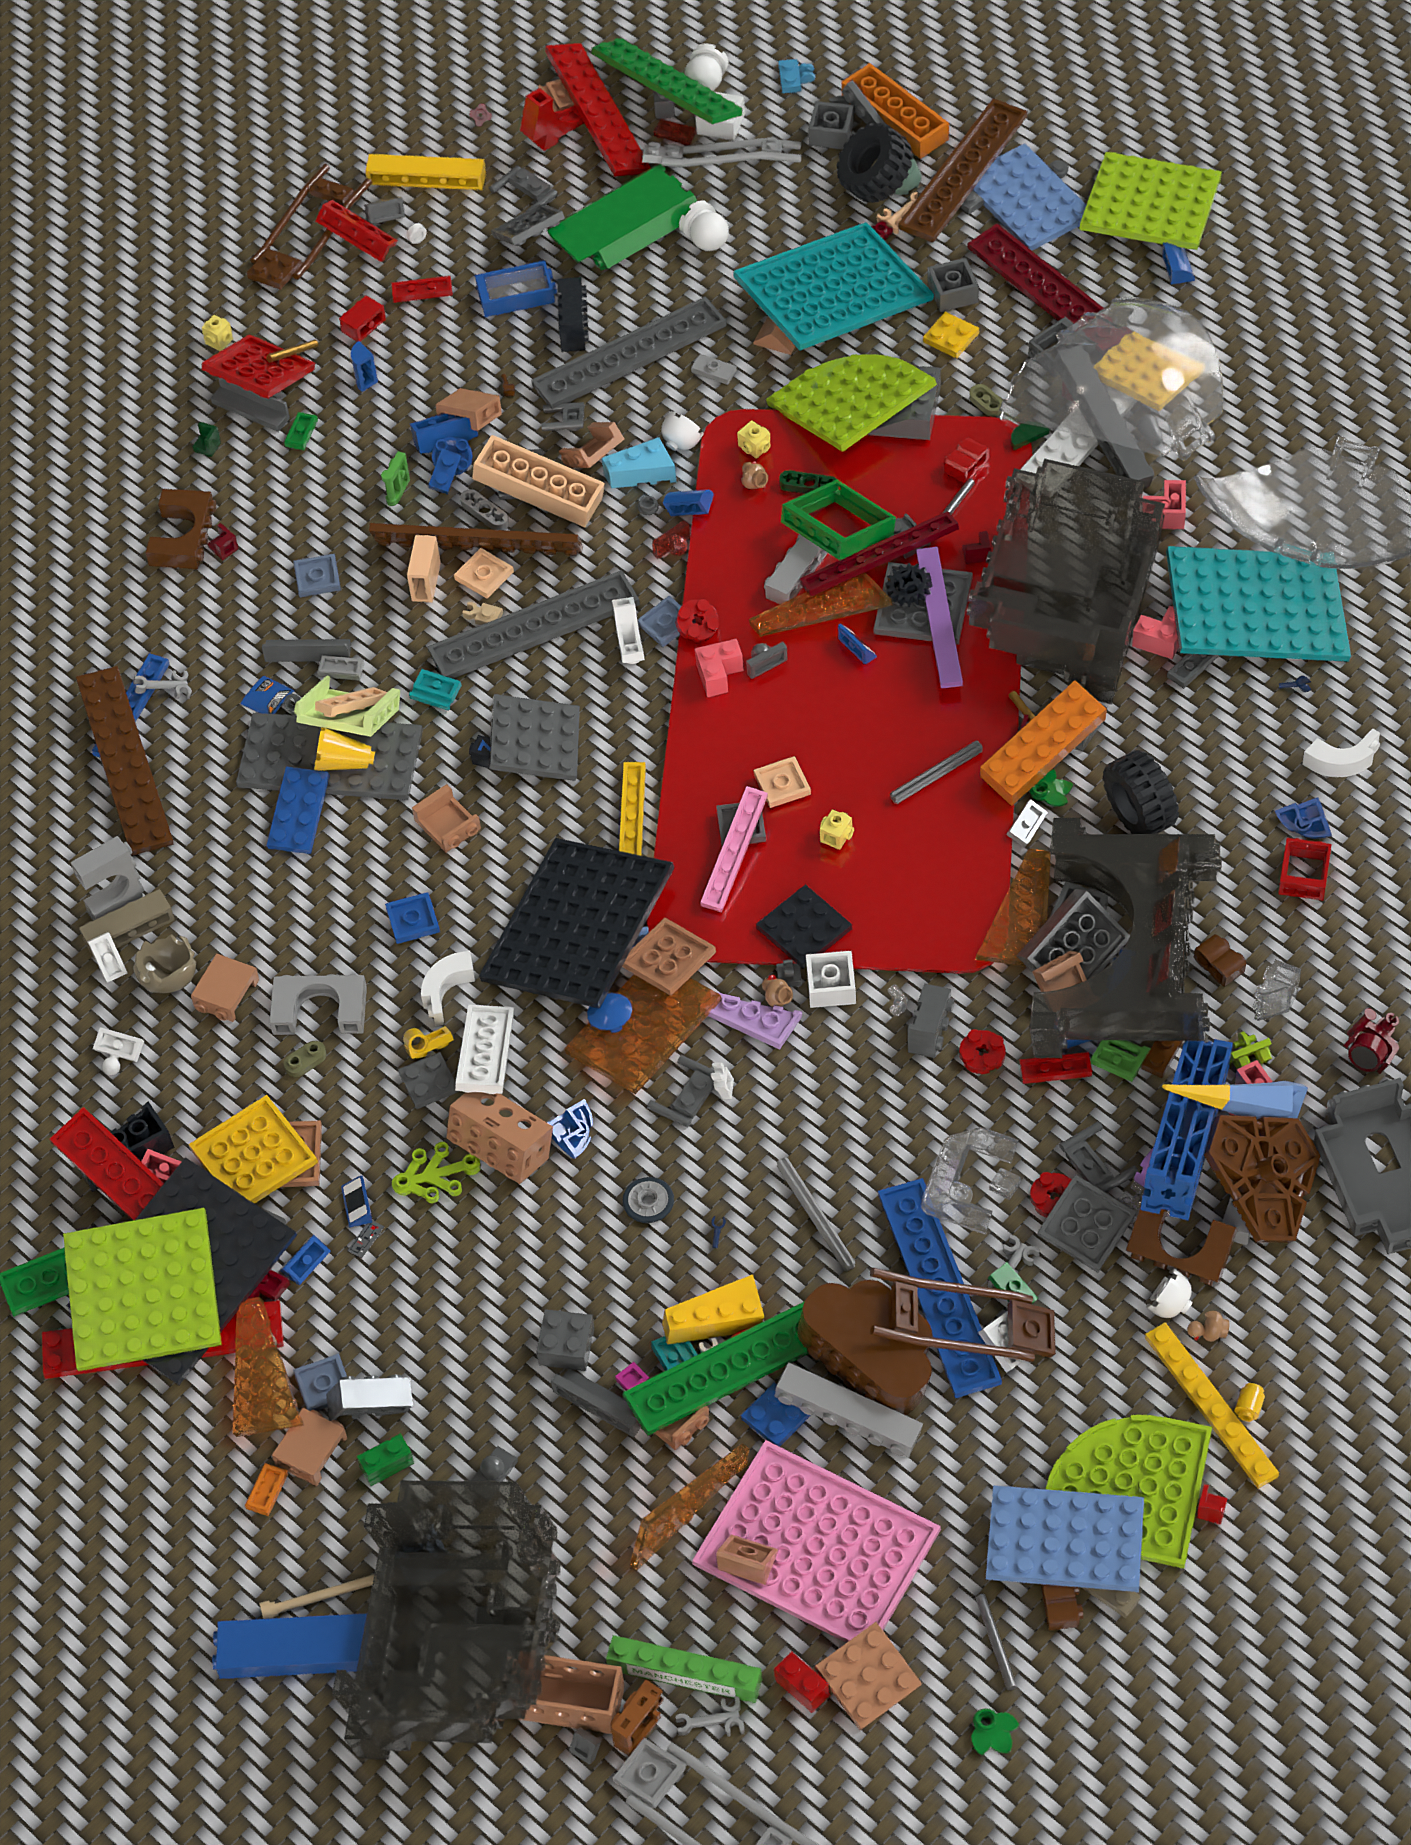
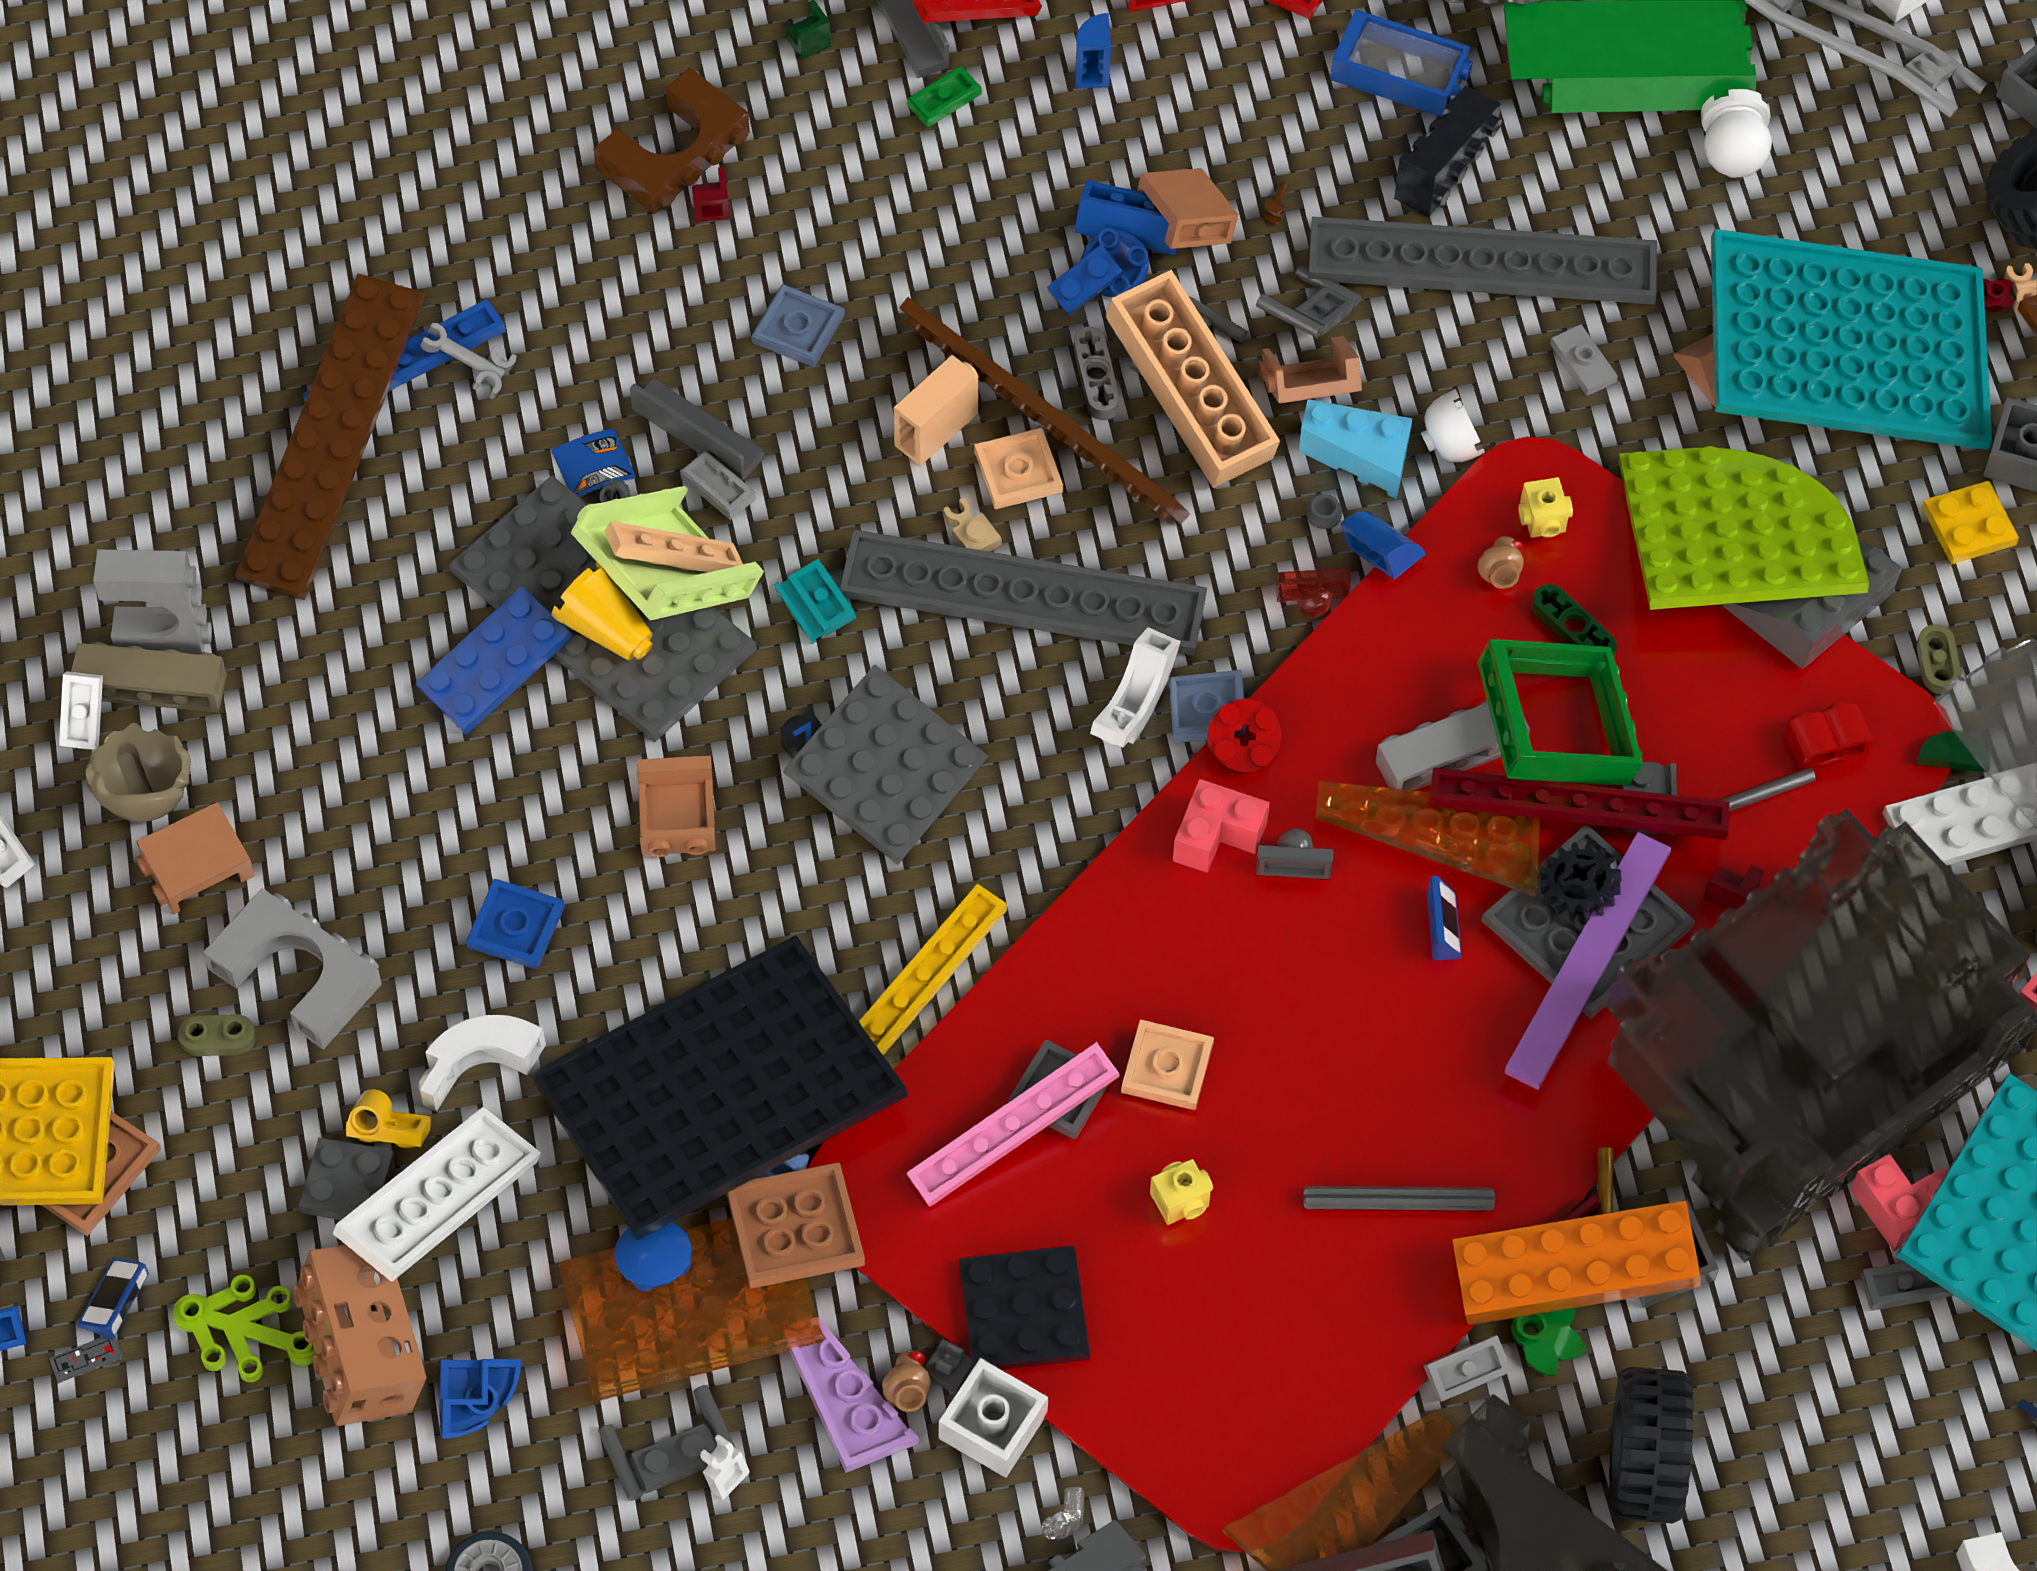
camera: 30 degrees right, 5 degrees up
bright green plate [381,451,410,506] -> none

